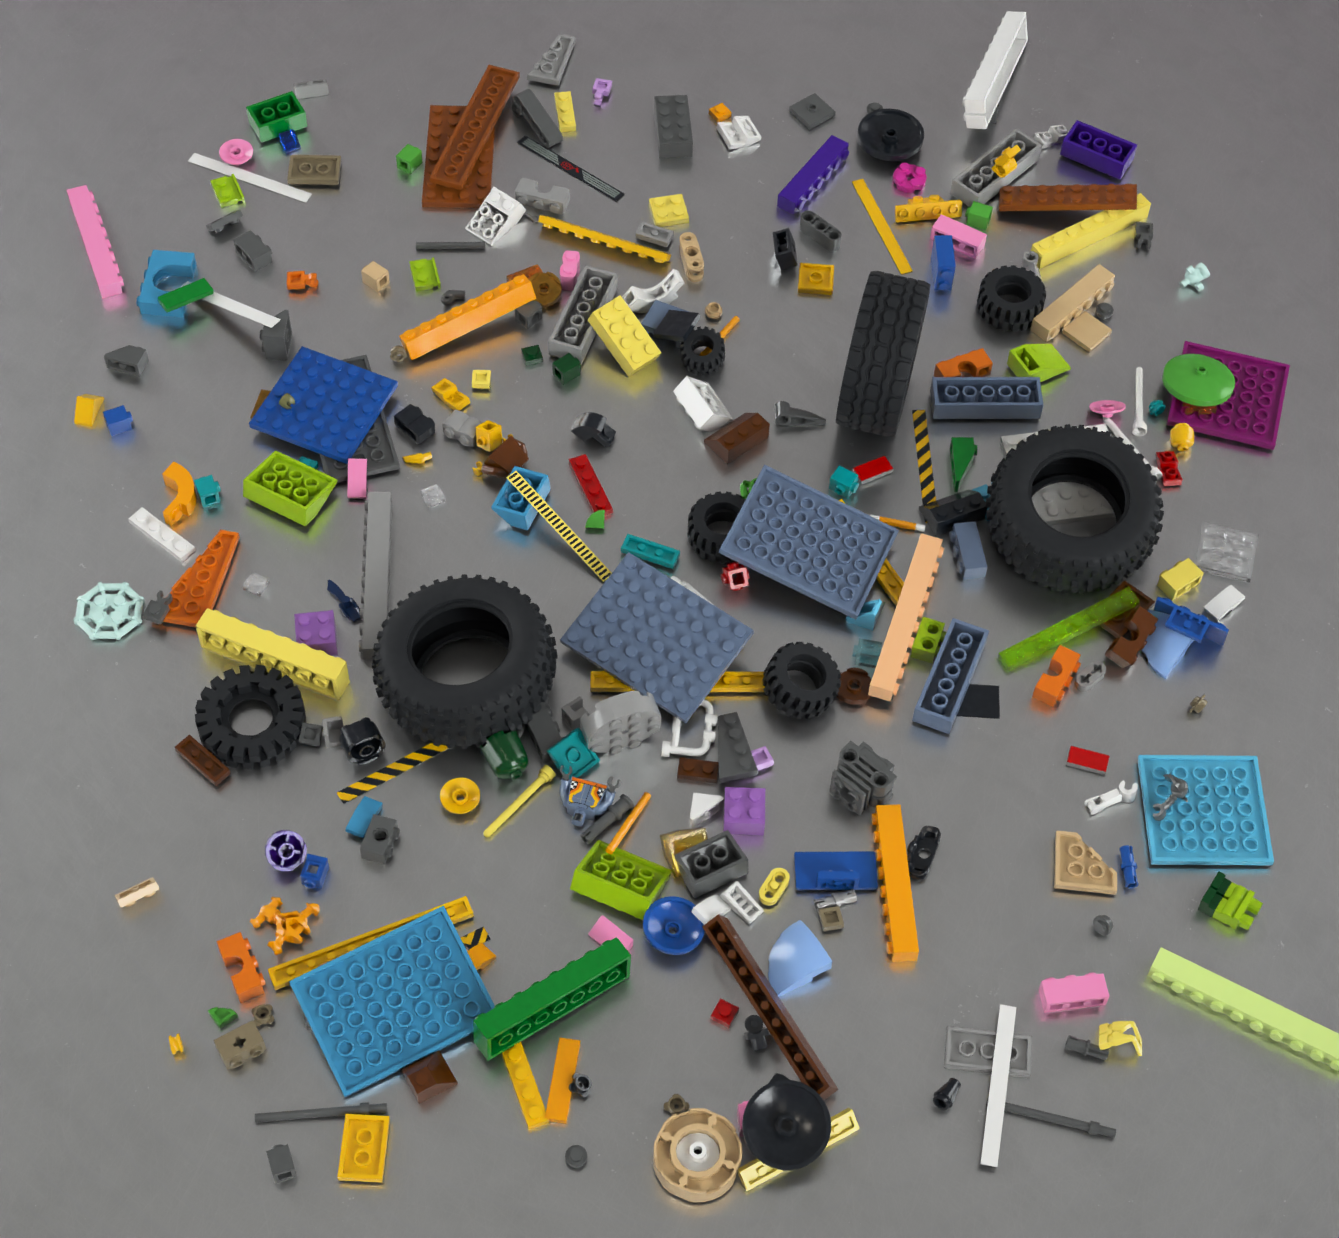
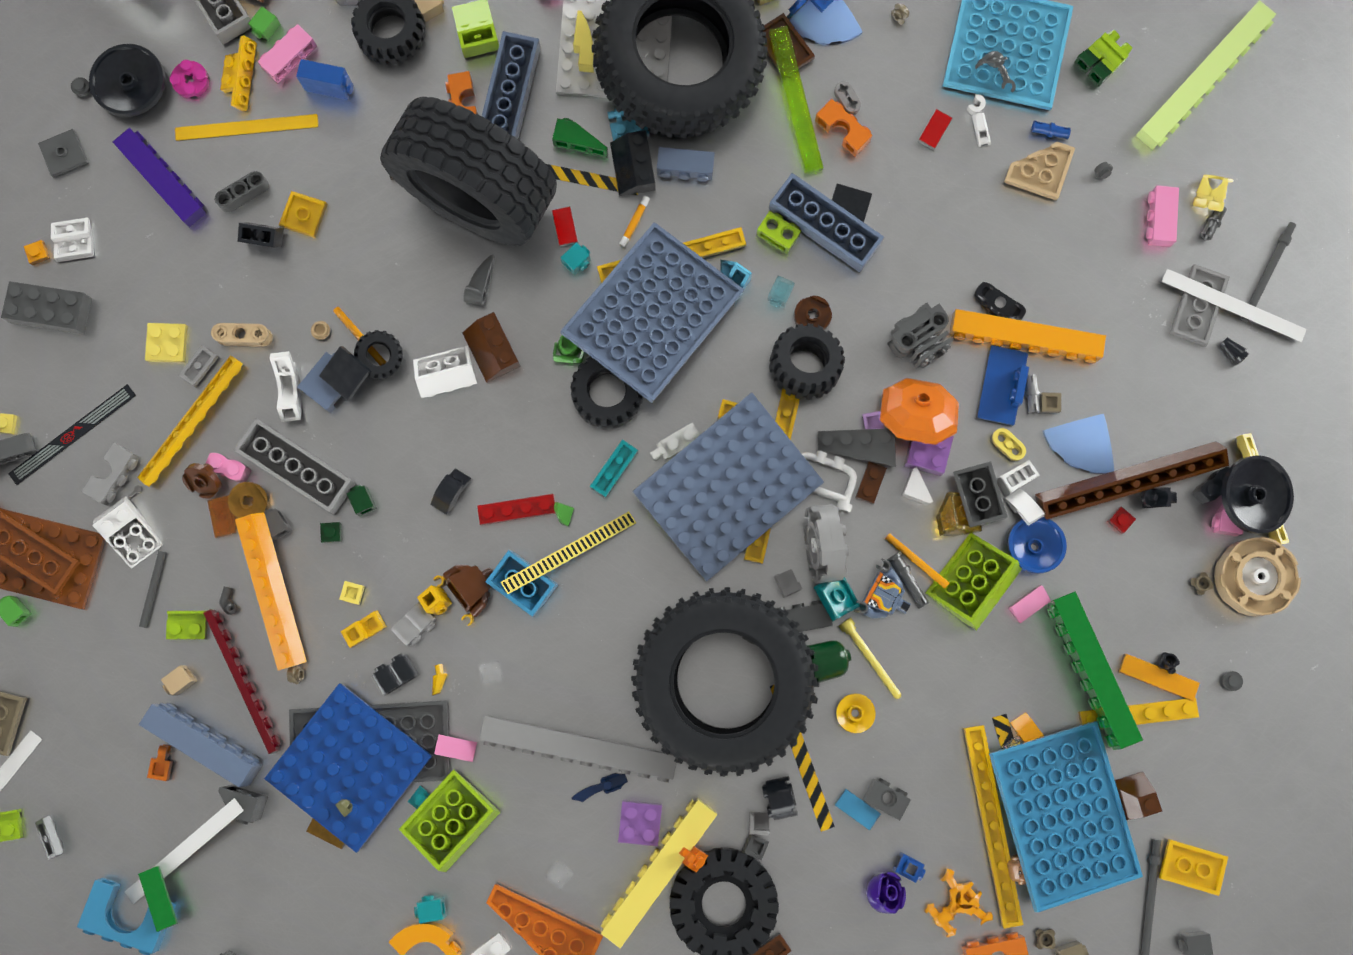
camera: 75 degrees left, 25 degrees up
dark grey brick [233,230,272,271] -> none
light yellow brick [588,295,662,378] -> none
red brick [721,562,750,591] -> none
light nougat brick [868,533,944,701] -> none
reddish brown arch [1104,606,1158,668] -> none
none -> sand blue brick [139,703,263,788]
none -> reddish brown plate [182,463,222,498]
none -> dark red plate [204,609,281,754]
none -> orange plate [679,846,708,872]
none -> orange rock [880,378,959,445]

